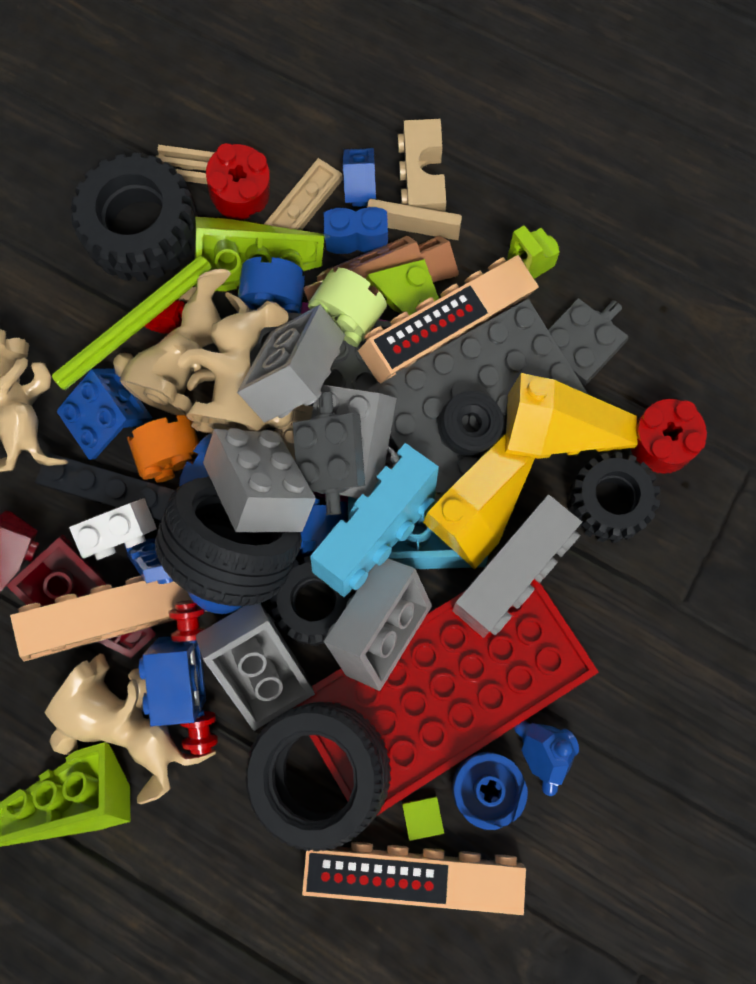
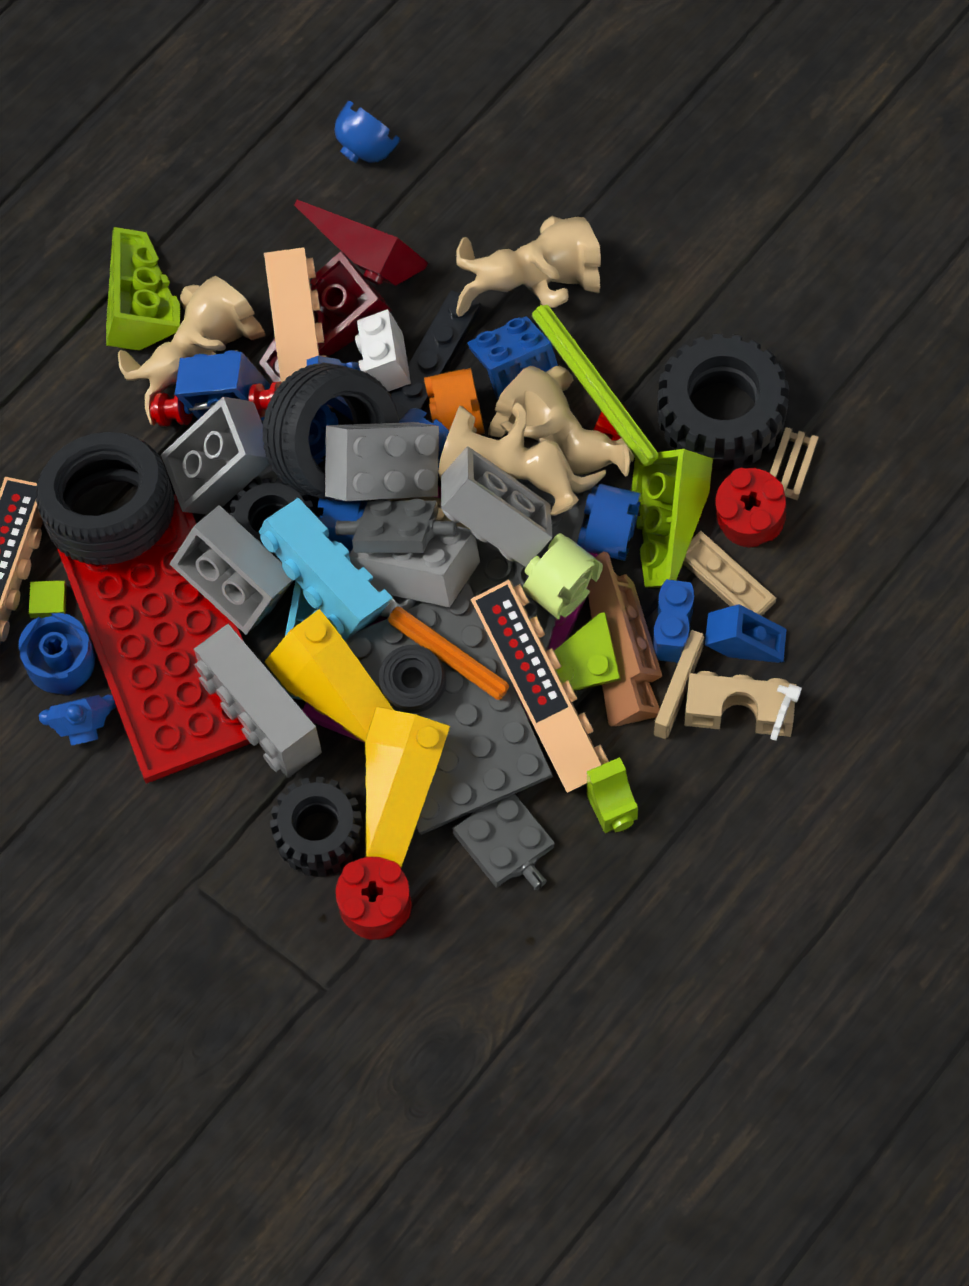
camera: 100 degrees right, 10 degrees down
none -> orange axle [387,606,509,700]
none -> white piece [770,684,802,741]

